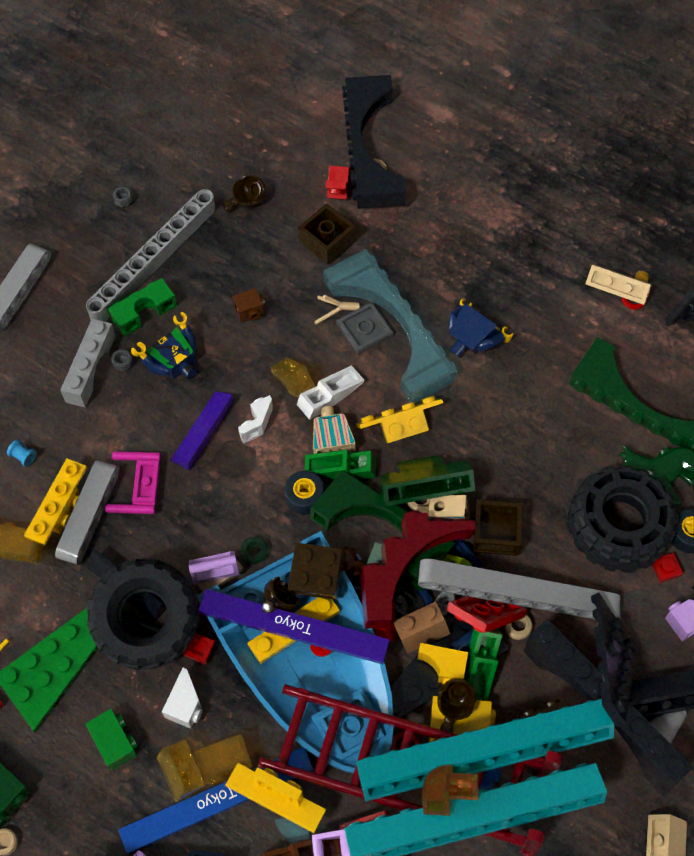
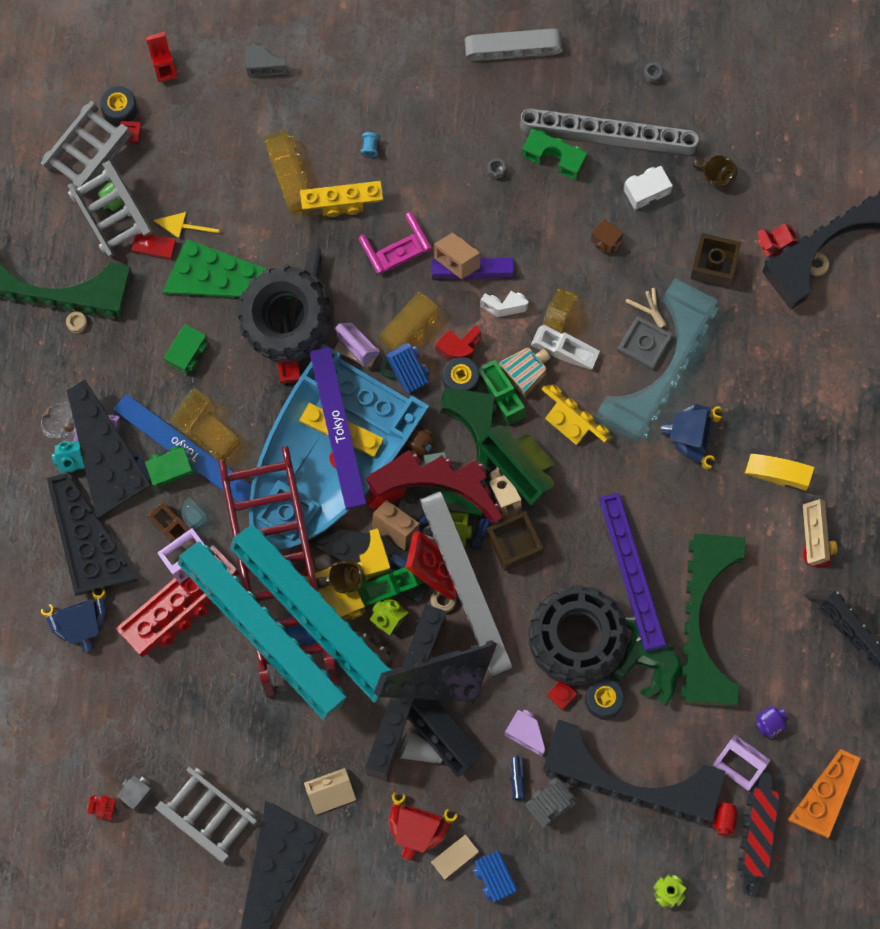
camera: 60 degrees right, 10 degrees up
light grey beam [55,460,119,565] -> none
light grey arch [60,319,116,408] -> none
torso [131,312,197,379] -> none
white slope [162,668,202,729] -> none
yellow bracket [225,763,326,833] -> none
dark brown hair [262,576,300,613] -> none
dark brown piece [288,543,346,600] -> none
clear orange brick [422,765,479,816] -> none
none -> green brick [145,446,197,487]
none -> lime brick [370,597,409,635]
none -> clear yellow brick [379,291,438,352]
none -> blue brick [386,343,429,393]
none -> medium nougat brick [434,233,480,279]
none -> red brick [435,326,482,361]
none -> dark purple tile [599,493,666,652]
none -> white brick [624,166,672,210]
none -> yellow slope [745,454,814,491]

